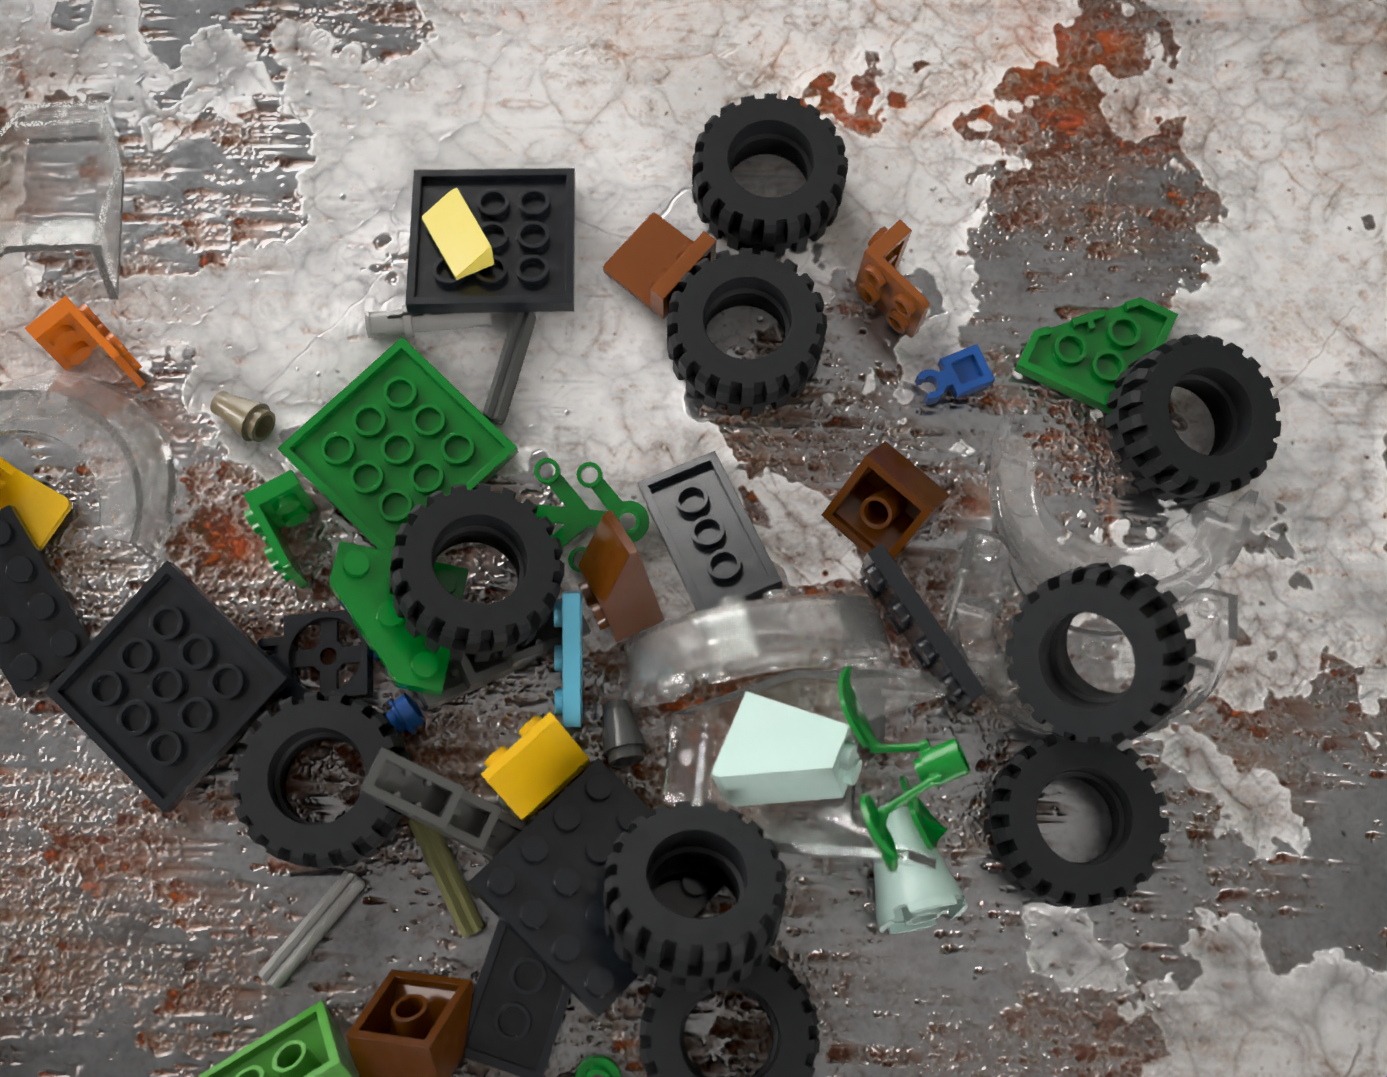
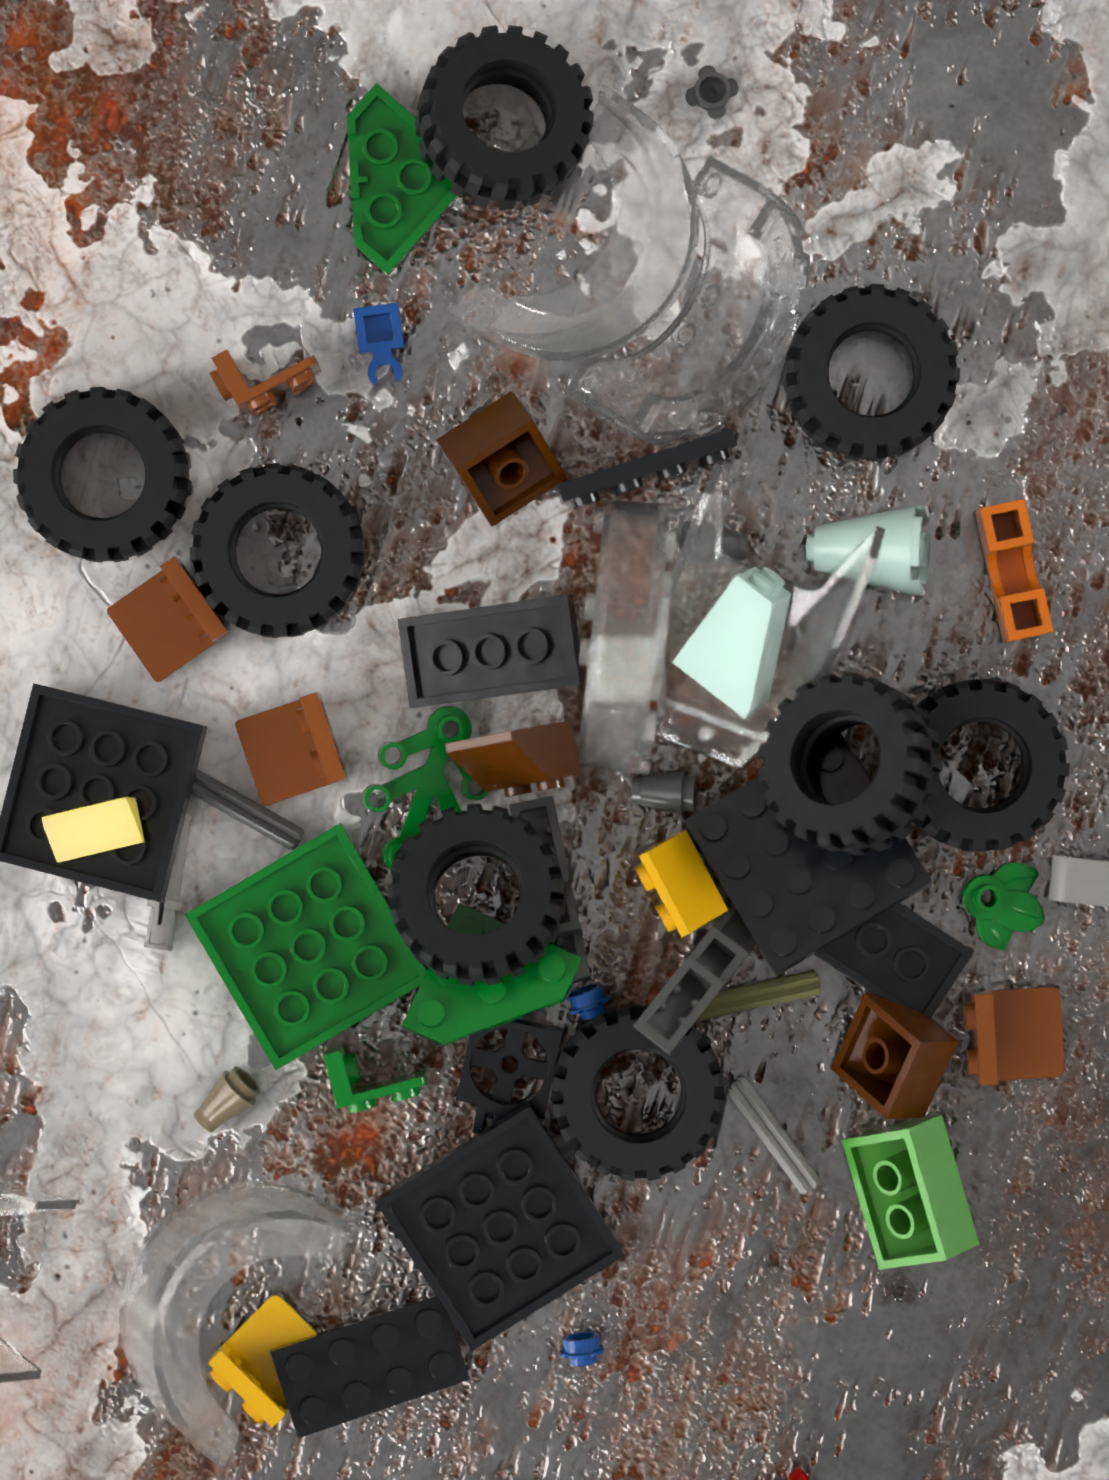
camera: 75 degrees left, 15 degrees up
orange bracket [25,295,146,388] -> none
medium azure plate [554,590,583,727] -> none
green plant [838,665,971,873] -> none
black tyre [1005,562,1197,747] -> none
none -> dark orange bracket [235,692,348,806]
none -> blue plate [560,1331,604,1366]
none -> dark grey plate [685,65,739,119]
none -> orange arch [974,499,1054,643]

